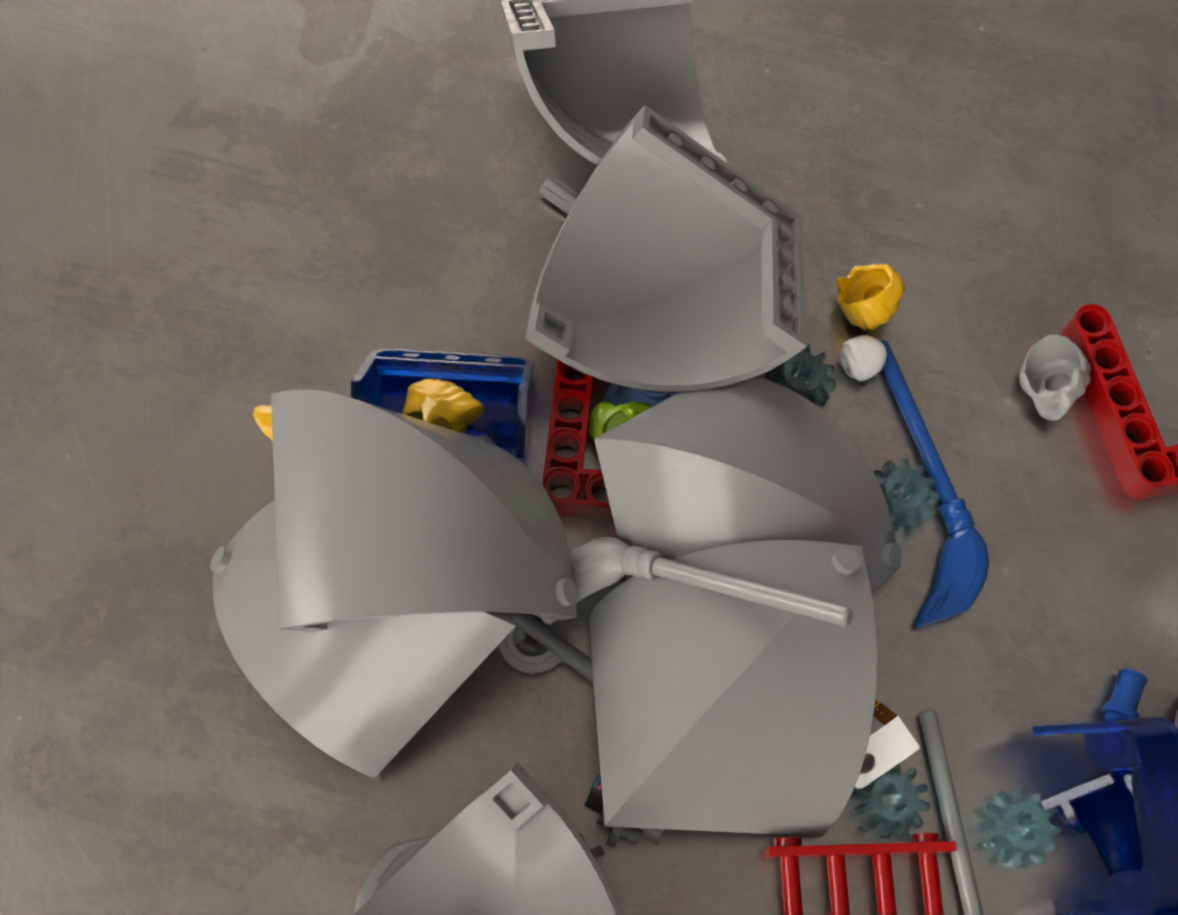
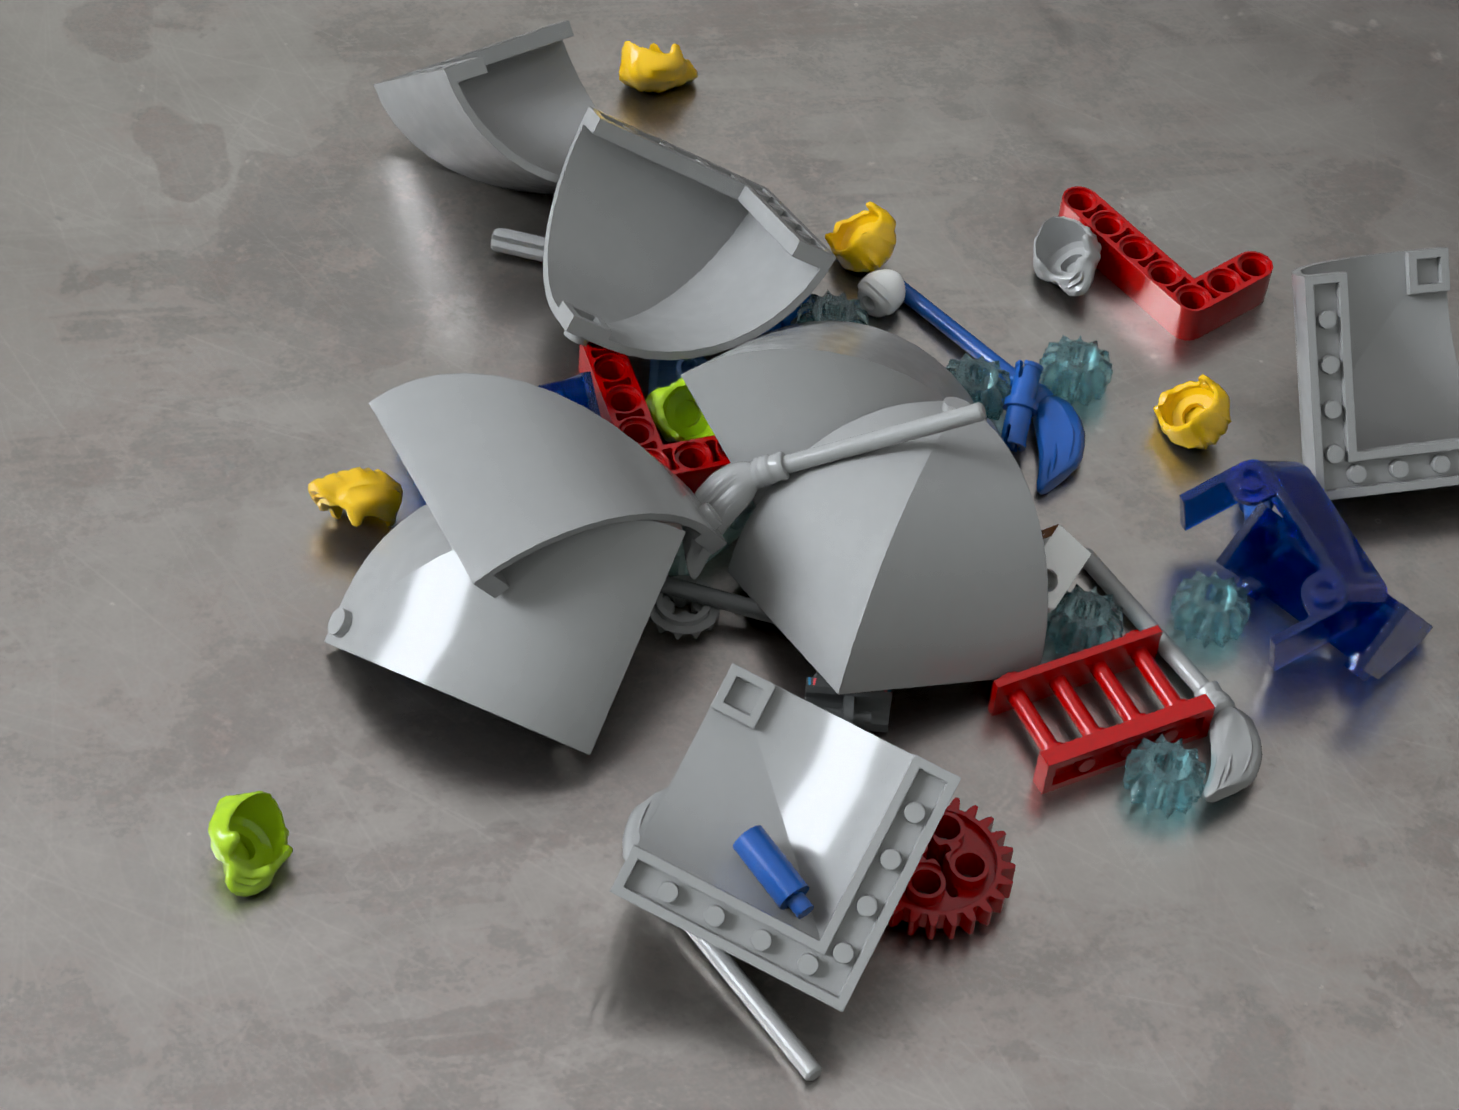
camera: 25 degrees left, 20 degrees down
none -> lime hair [208,791,293,897]
none -> yellow hair [618,41,698,93]
none -> blue pin [1001,360,1043,452]
none -> clear light blue gear [1039,335,1113,407]
none -> yellow hair [1153,374,1232,450]

